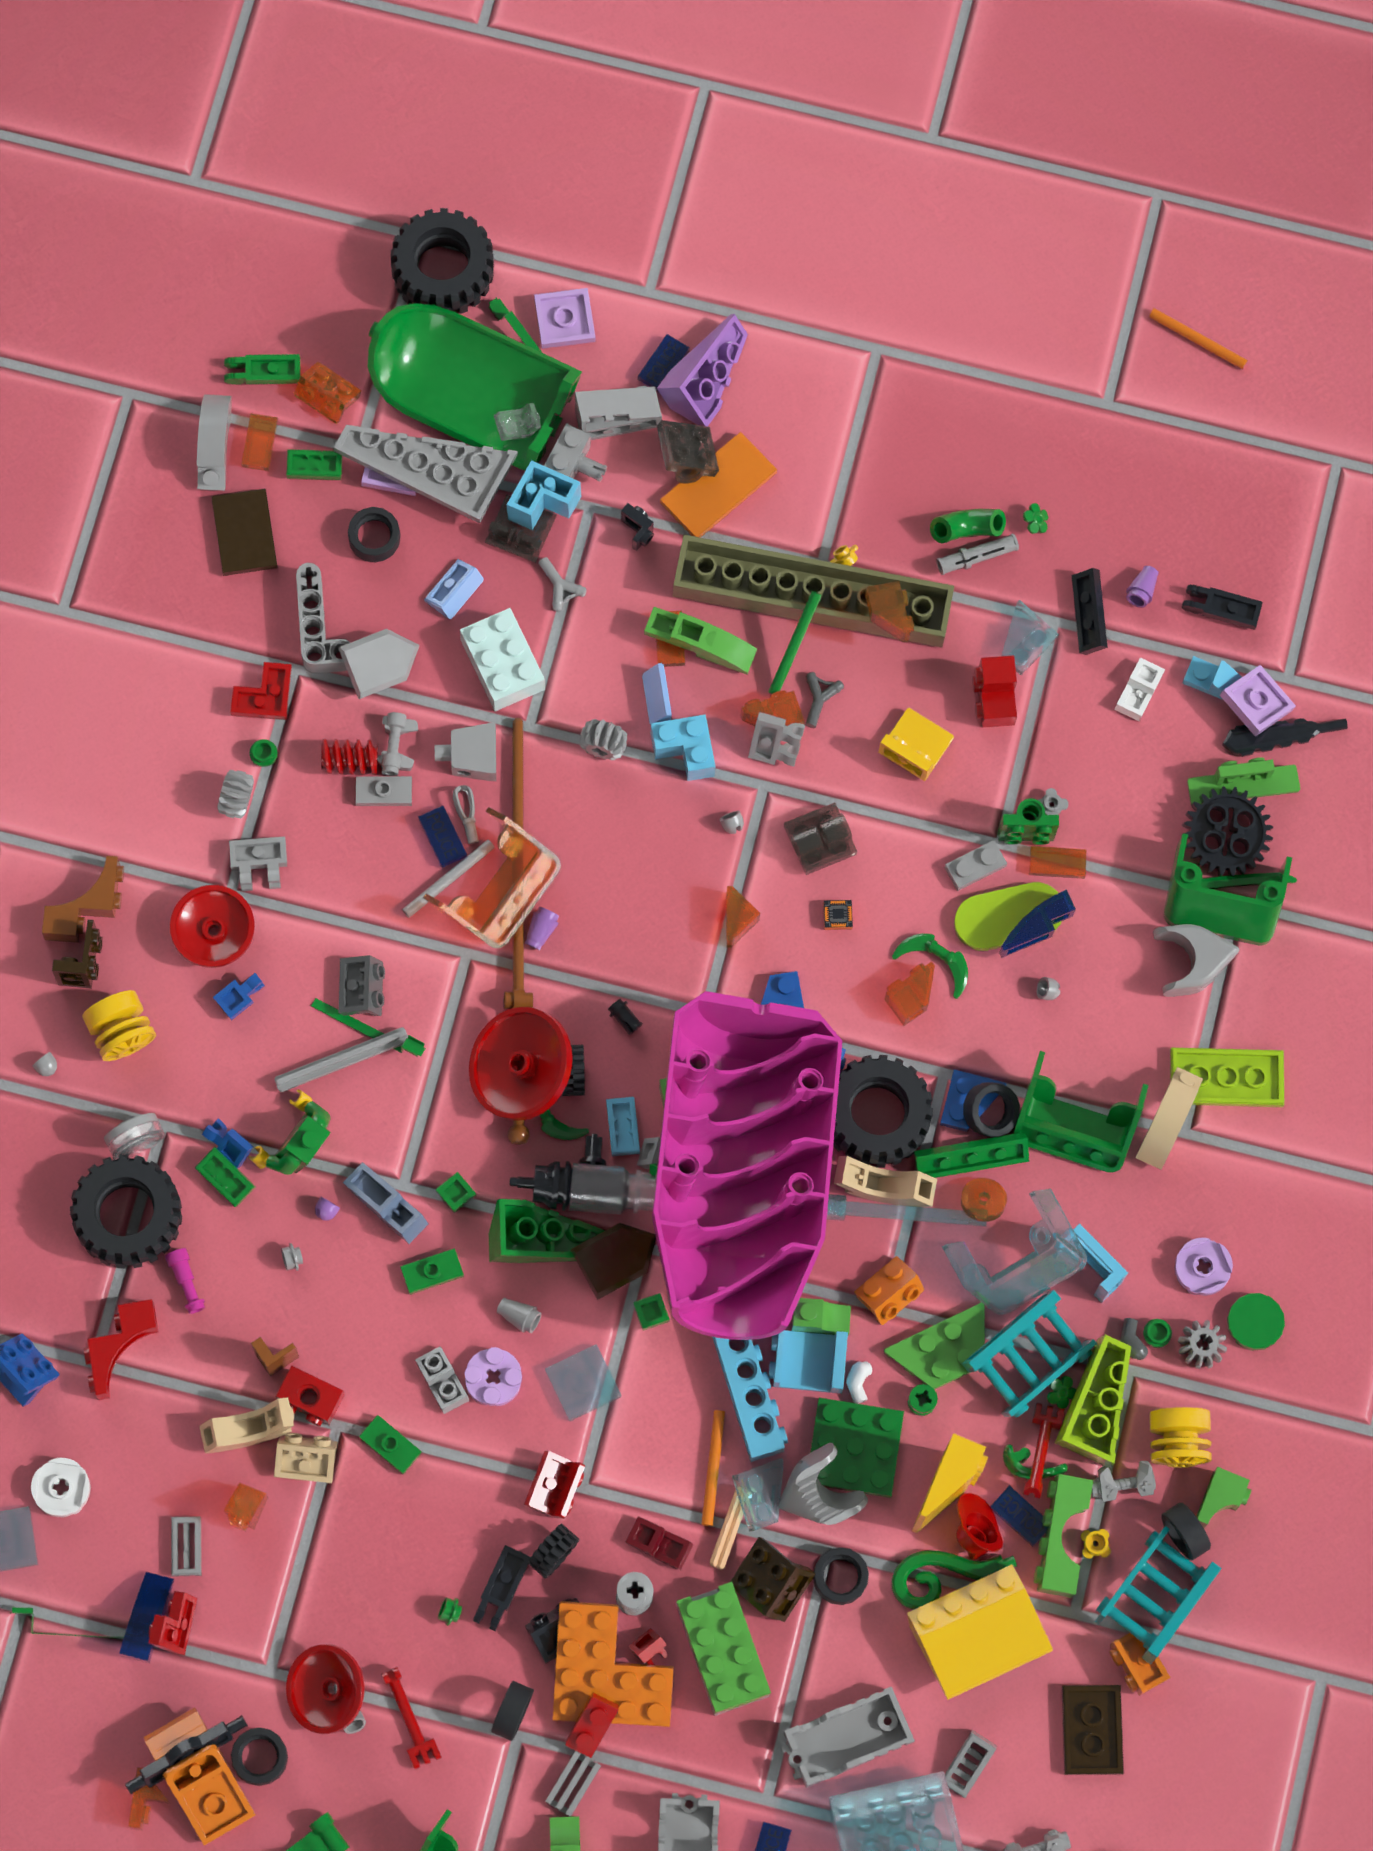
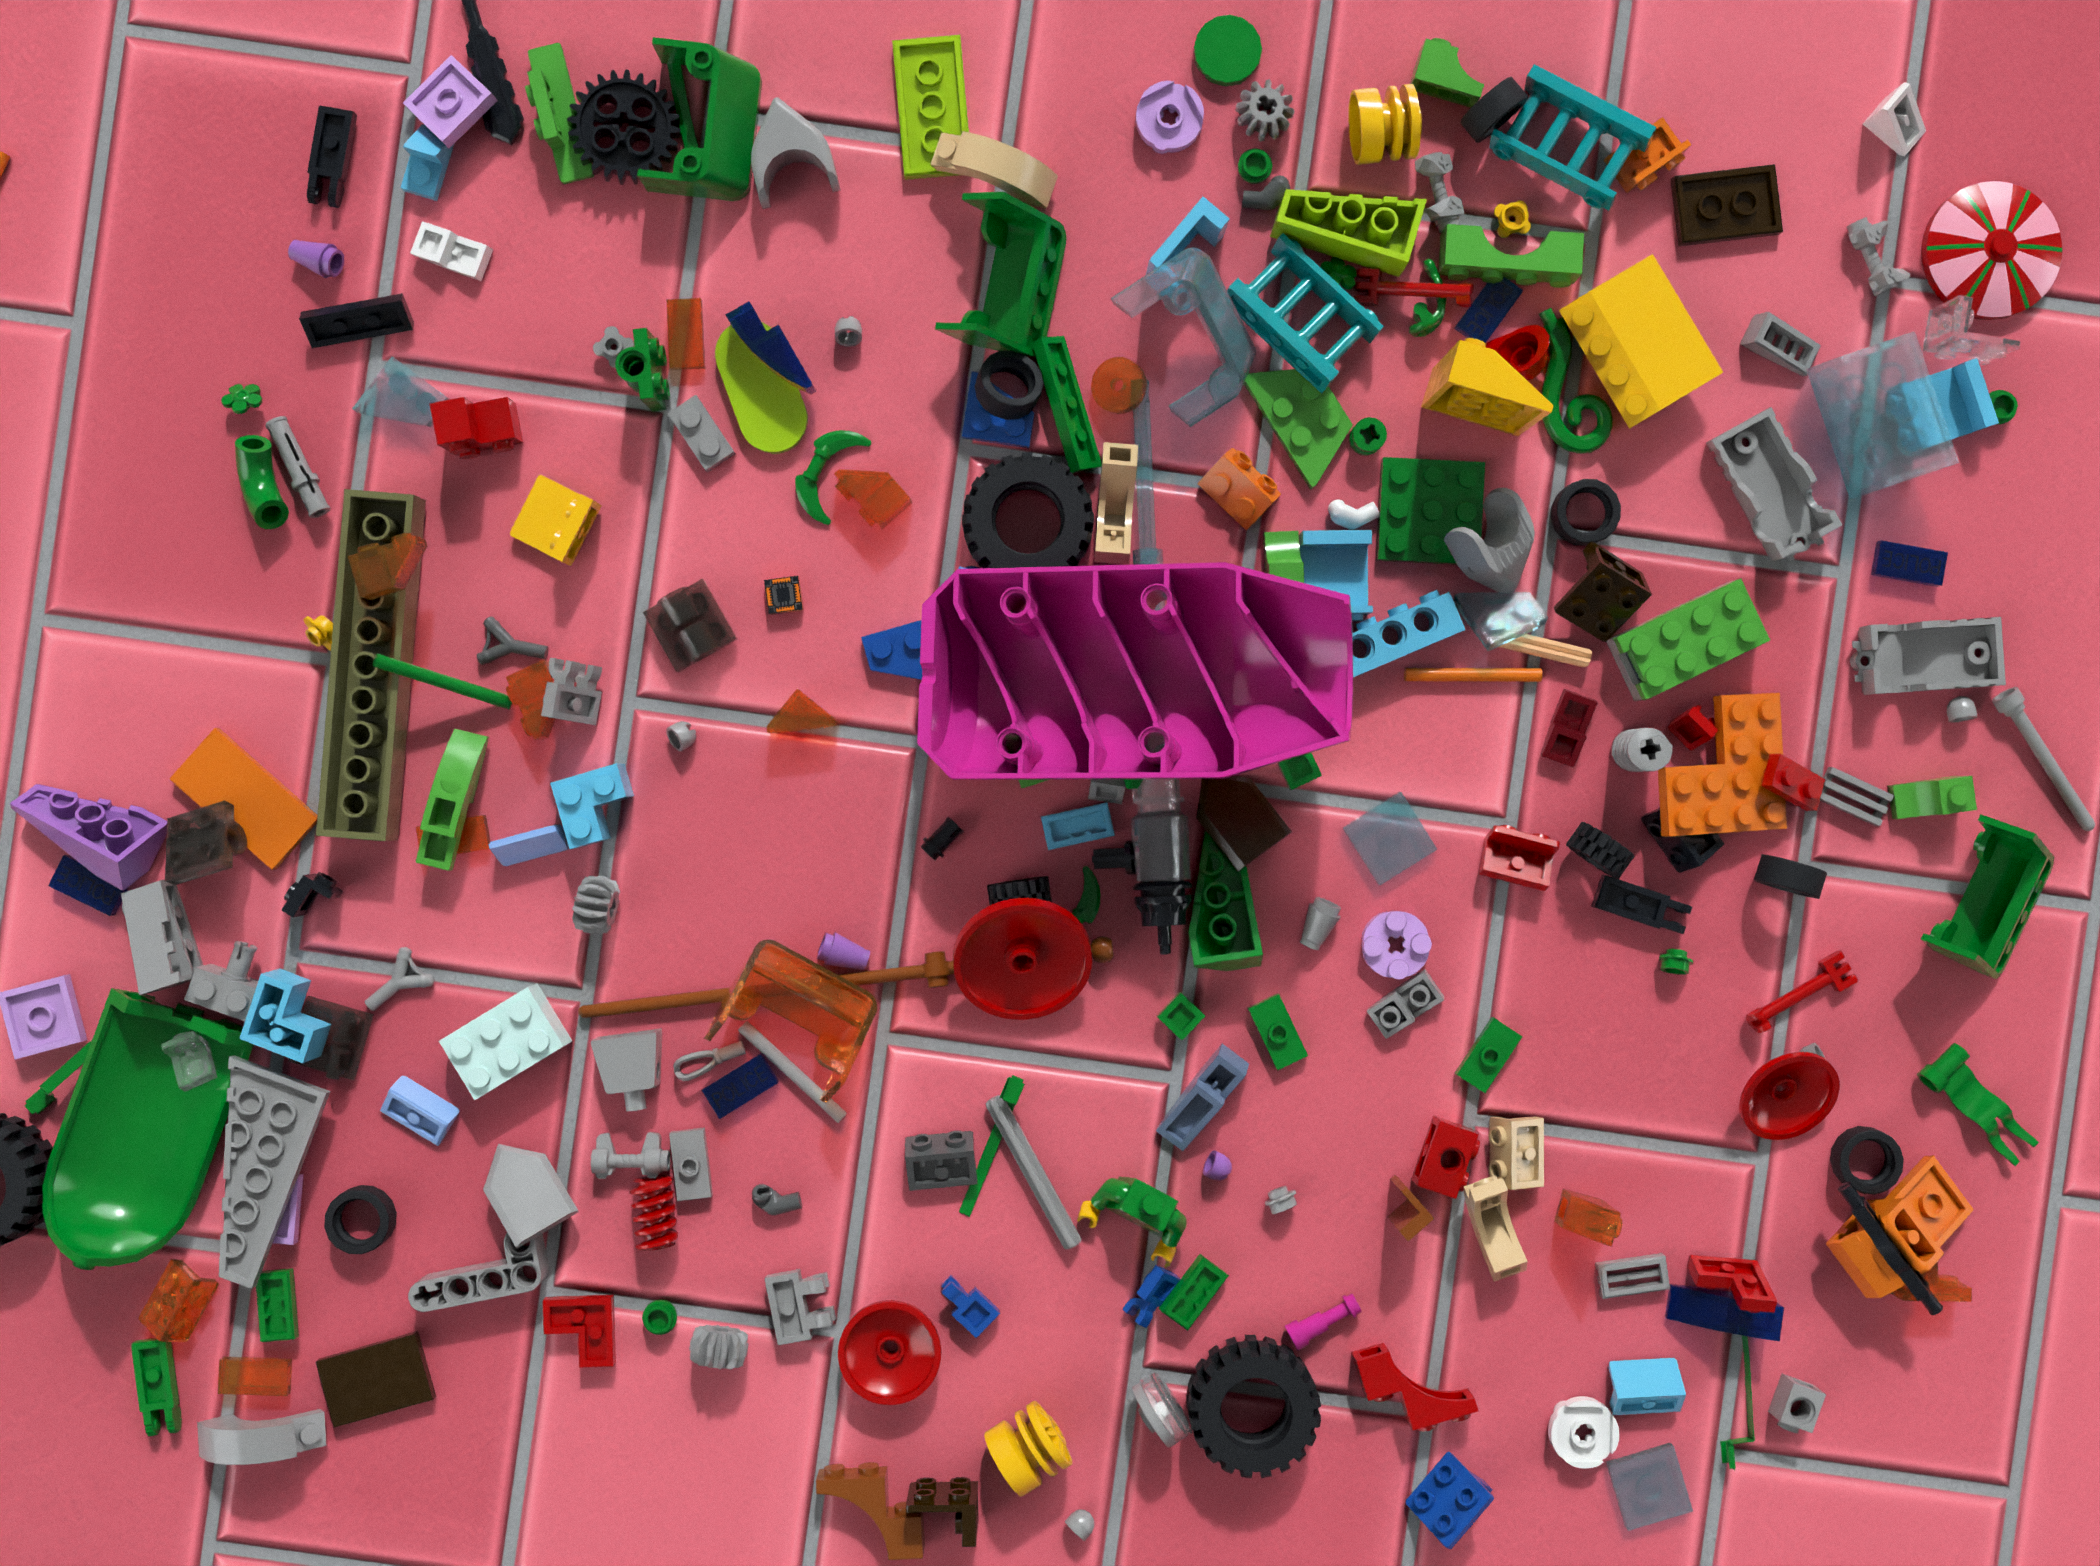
camera: 90 degrees left, 15 degrees up
none -> dark grey arm [752,1184,802,1215]
none -> medium azure panel [1608,1358,1686,1415]
none -> light grey brick [1768,1373,1826,1433]

